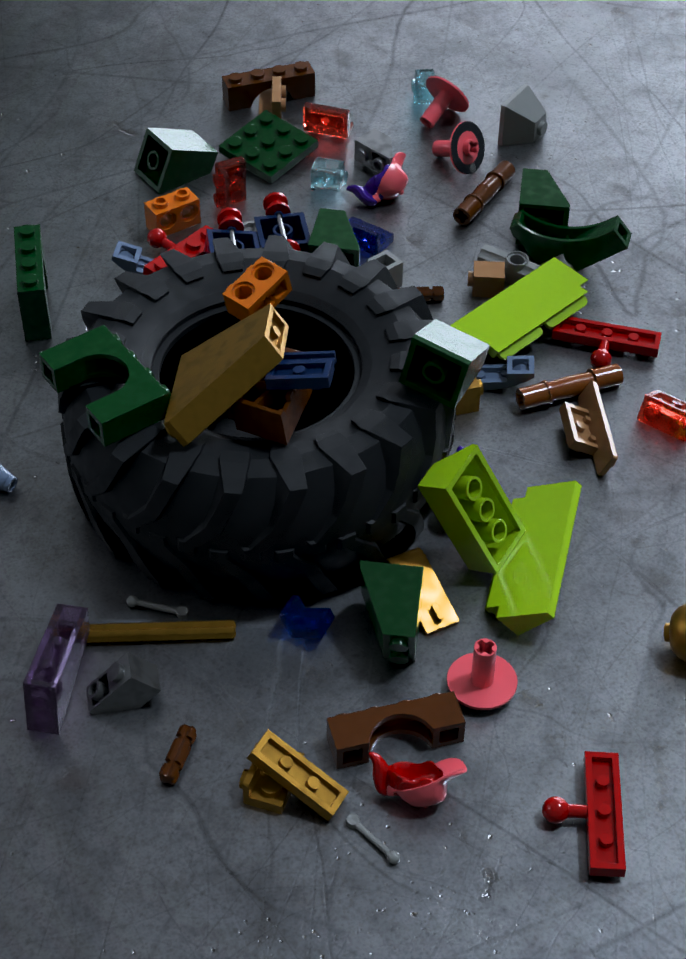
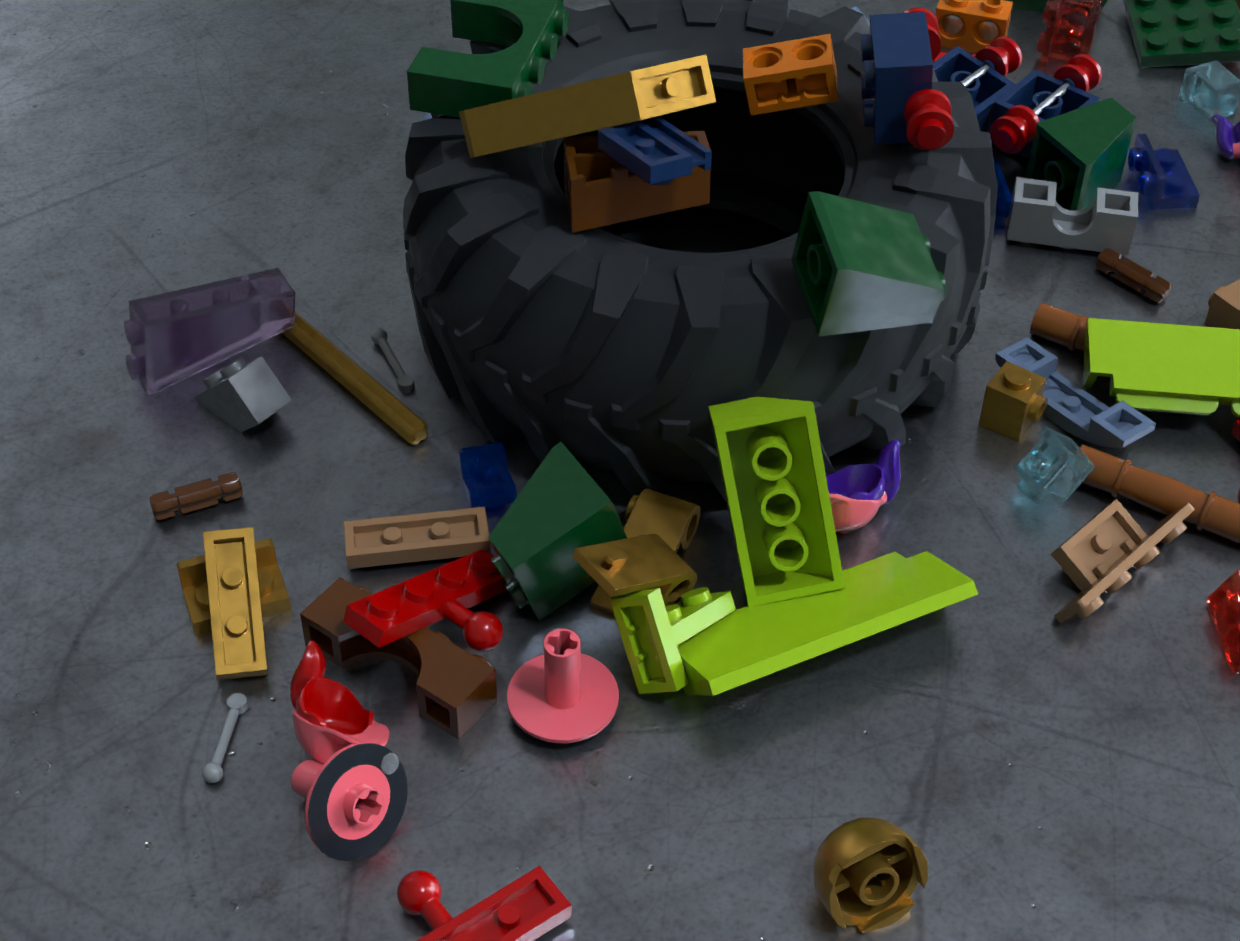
camera: 50 degrees right, 0 degrees up
none -> piece [291,742,408,861]
none -> medium nougat plate [343,507,491,569]
none -> red plate [343,549,507,652]
none -> pearl gold door [572,534,698,606]
none -> lime bracket [610,587,736,694]
none -> dark blue brick [861,8,954,150]
none -> clear light blue brick [1014,426,1096,507]

